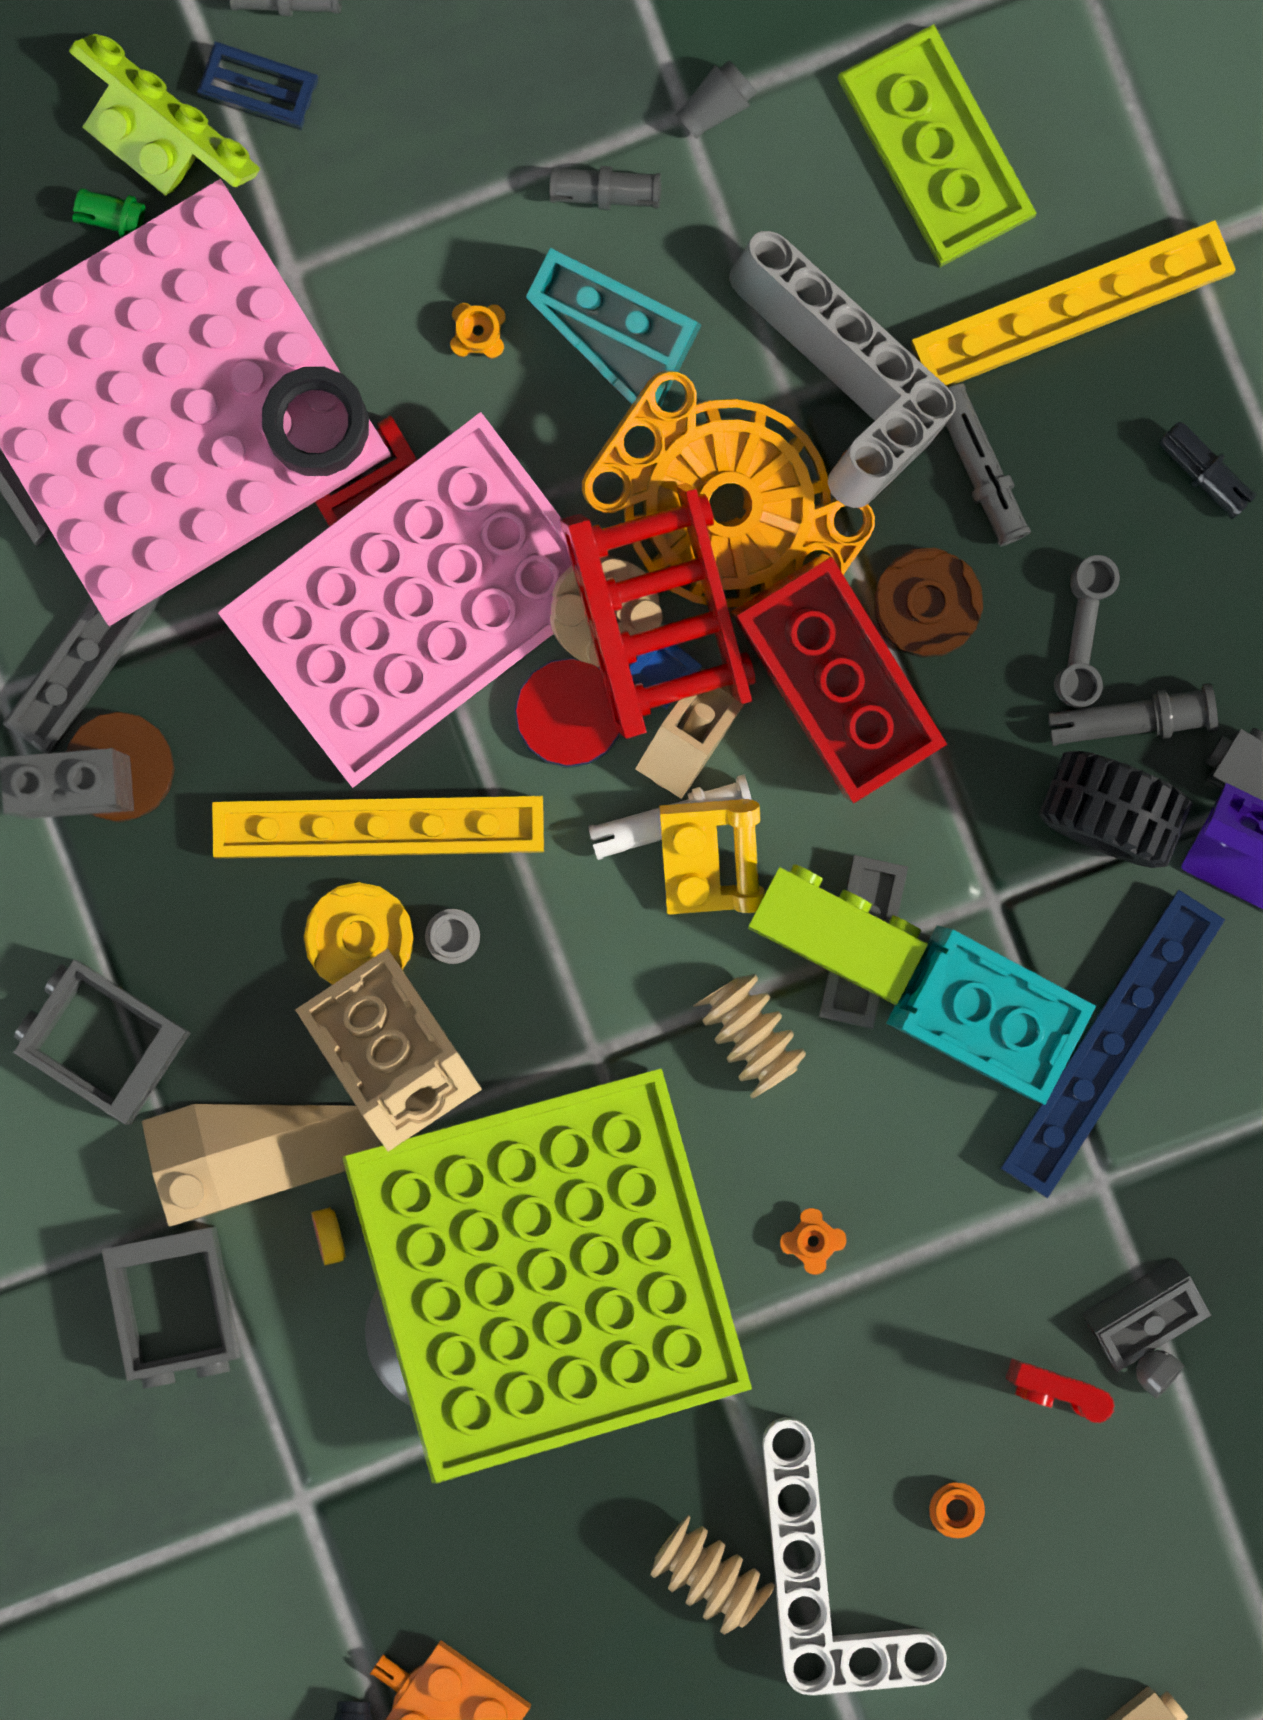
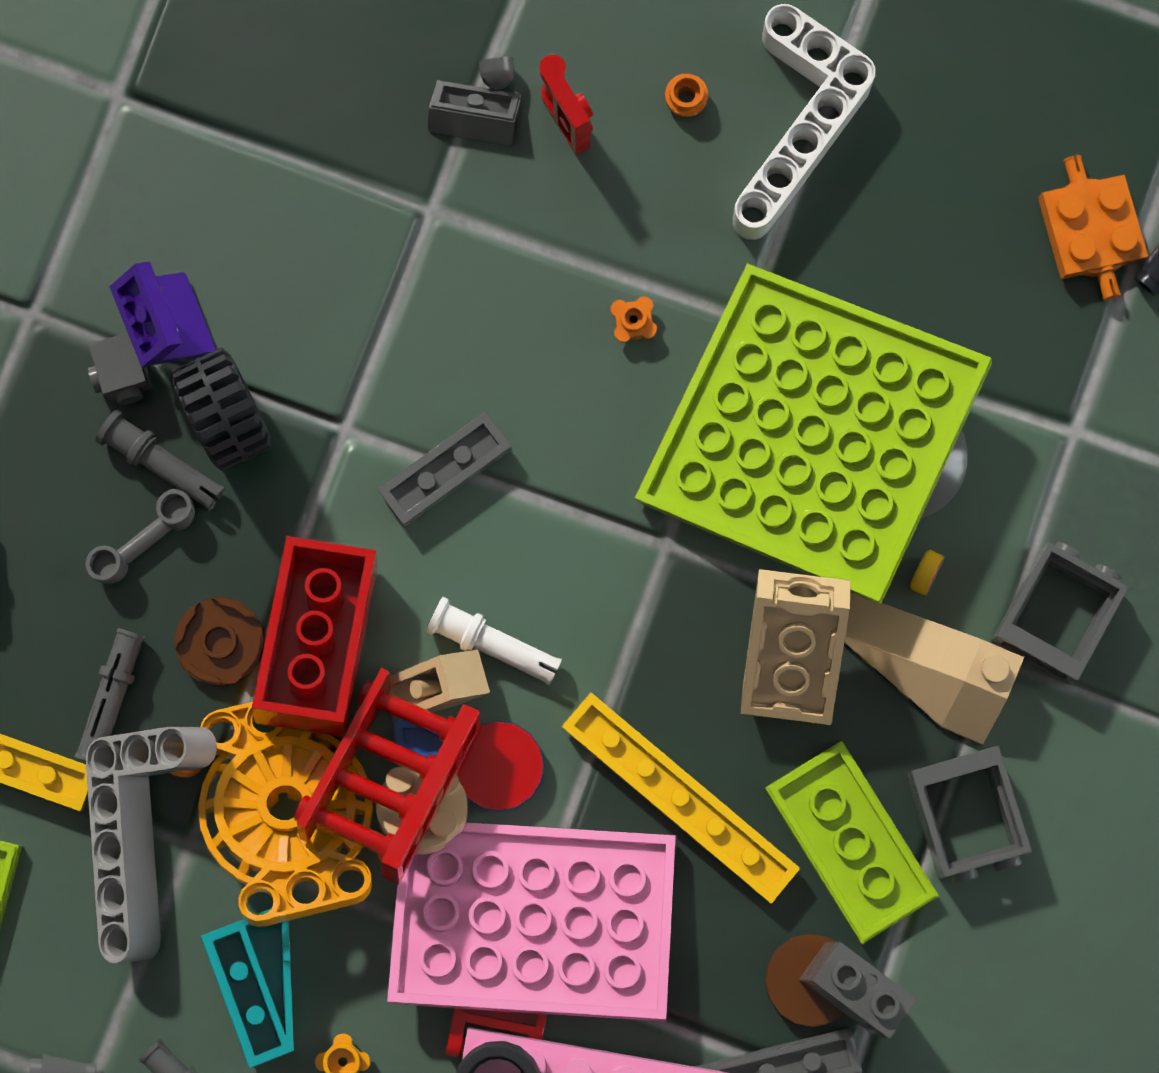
camera: 135 degrees left, 5 degrees down
yellow tile [303,882,414,985] -> none
light grey plate [425,909,480,964] -> none
tan piece [650,1515,775,1635] -> none
yellow plate [659,799,765,915] -> none
tan piece [693,974,806,1099] -> none
lime brick [748,864,928,1005] -> none
teal piece [886,925,1096,1105] -> none
dark blue plate [1000,890,1225,1198] -> none
none -> lime tile [764,741,939,944]

